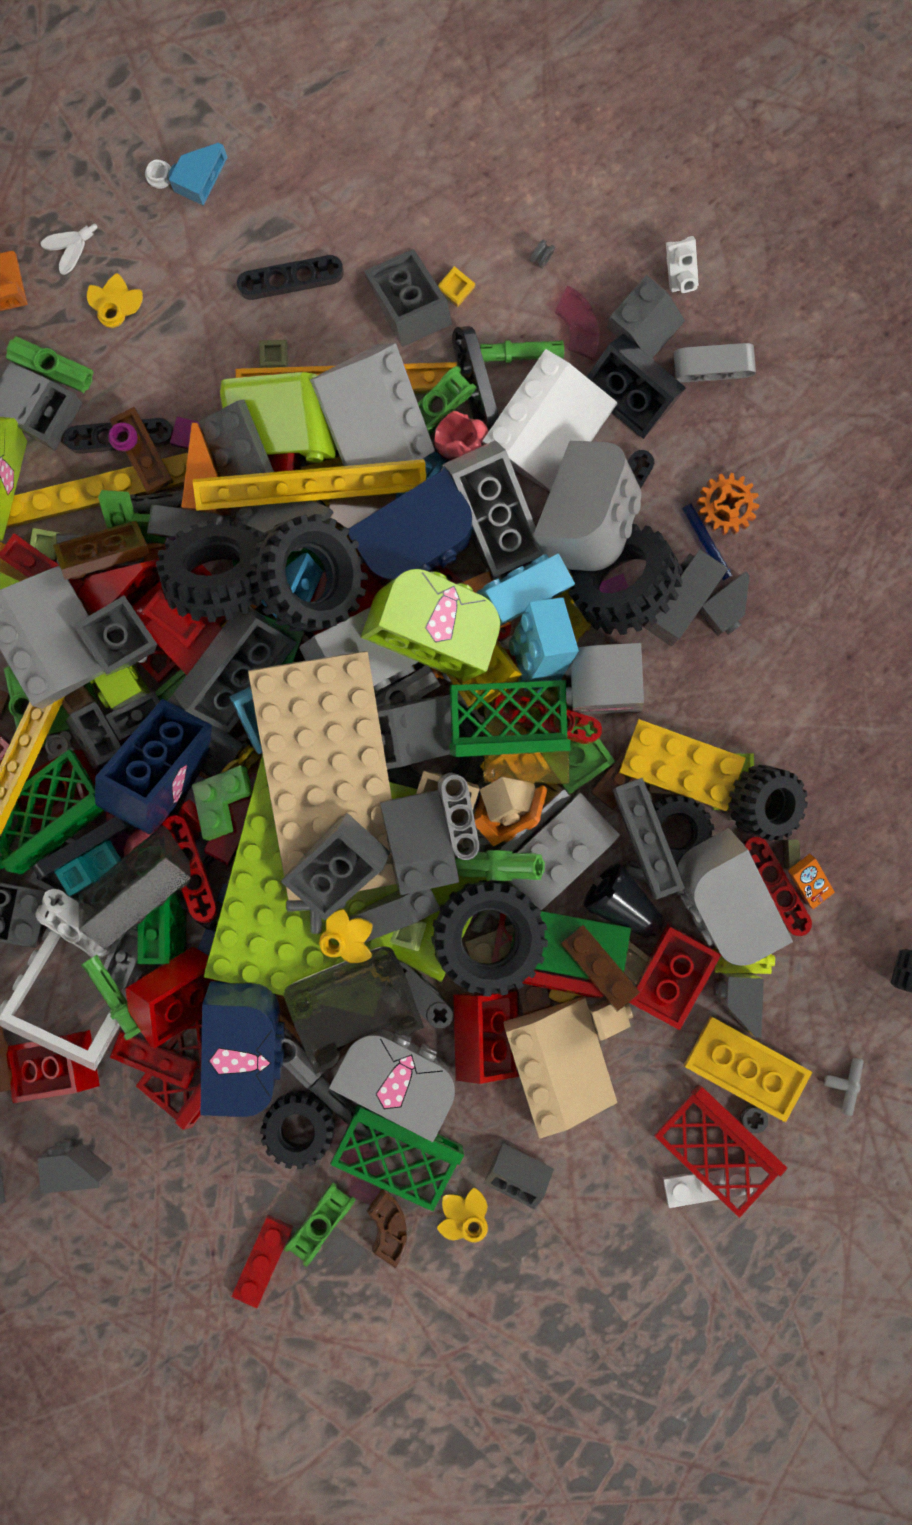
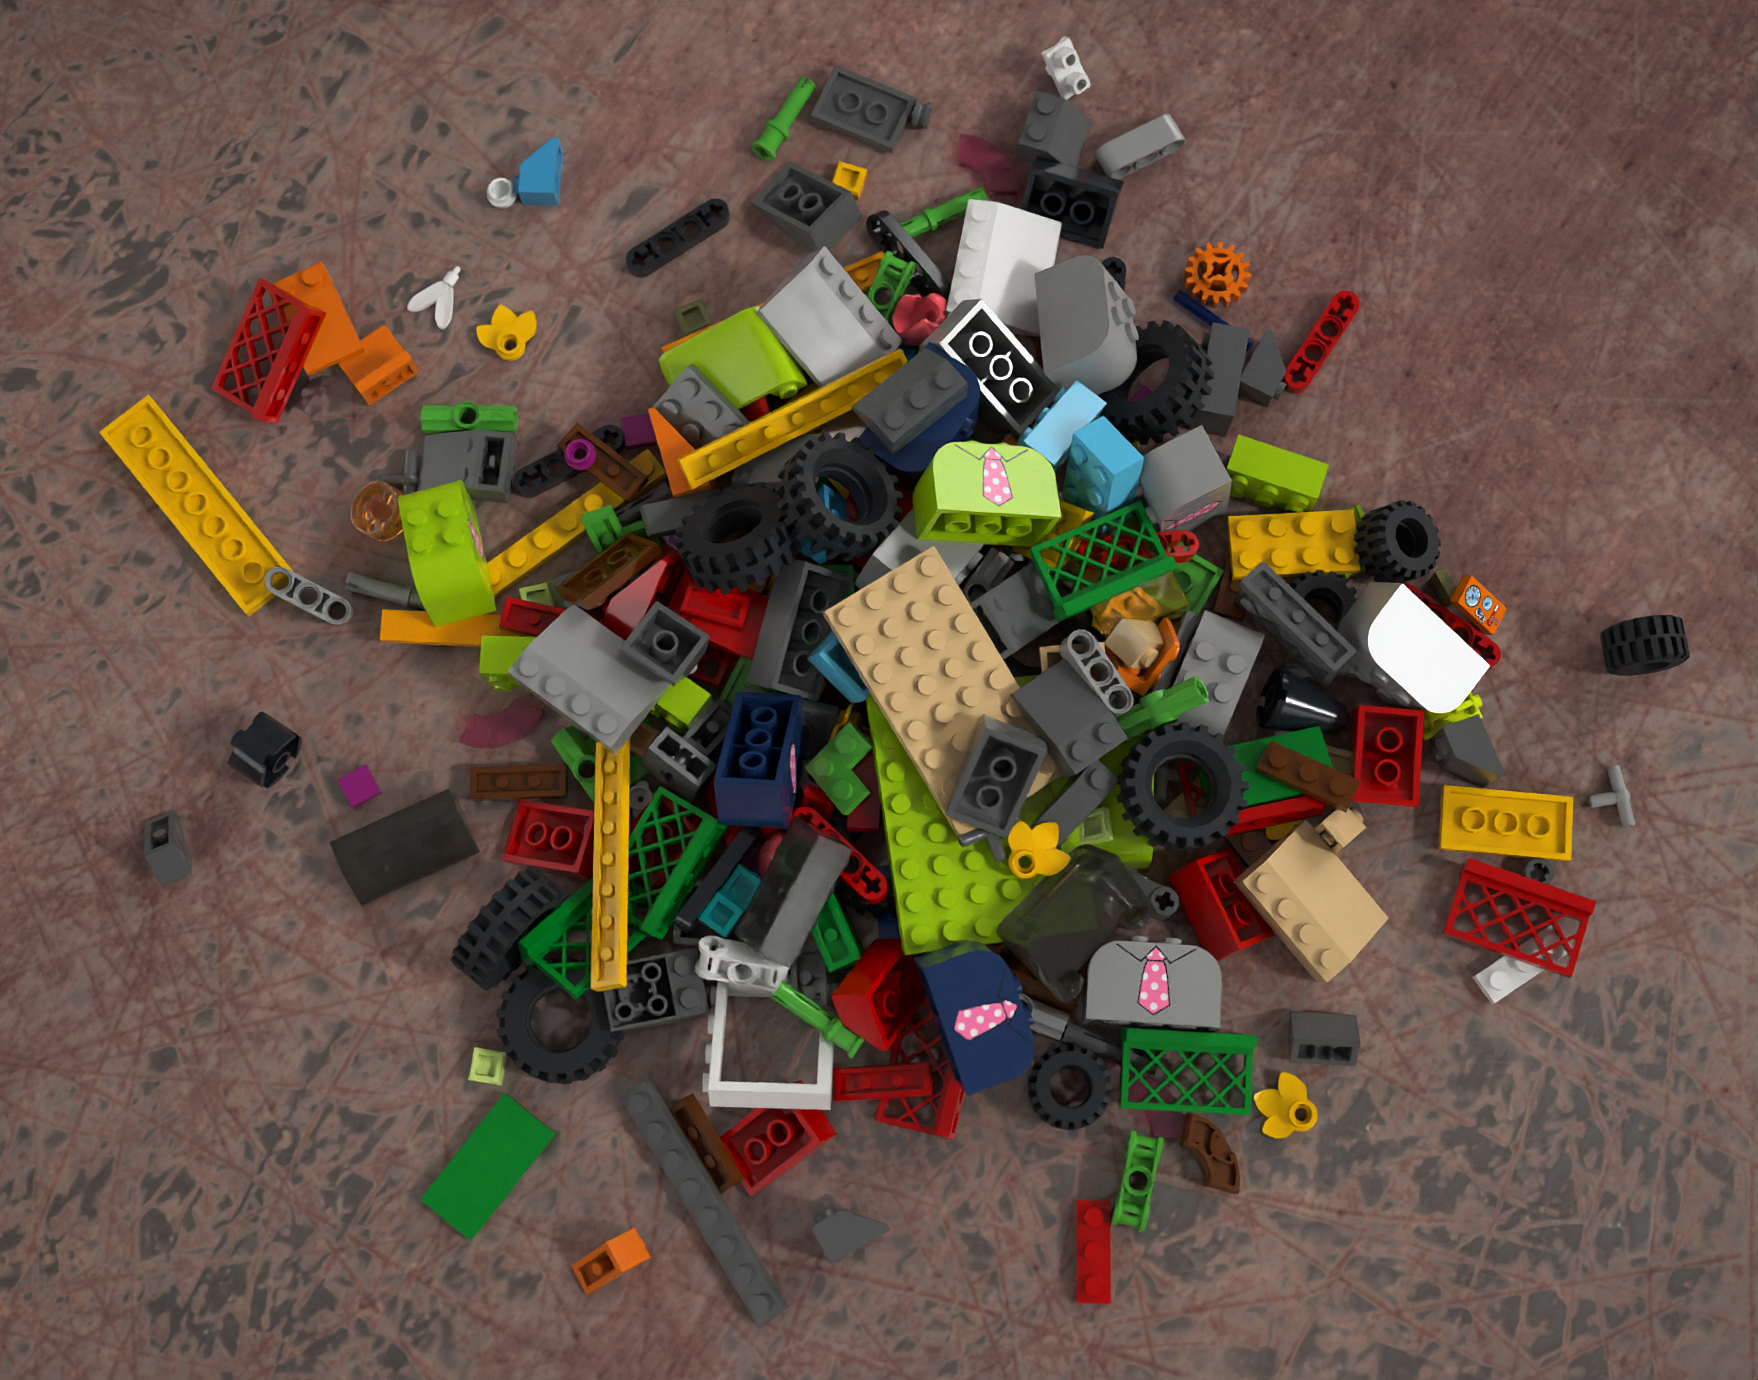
camera: 25 degrees left, 10 degrees down
none -> bright green pin [751,76,816,161]
none -> dark grey plate [811,65,917,154]
none -> dark grey slope [852,348,968,455]
none -> lime brick [1225,434,1329,513]
none -> red beam [1282,291,1360,394]

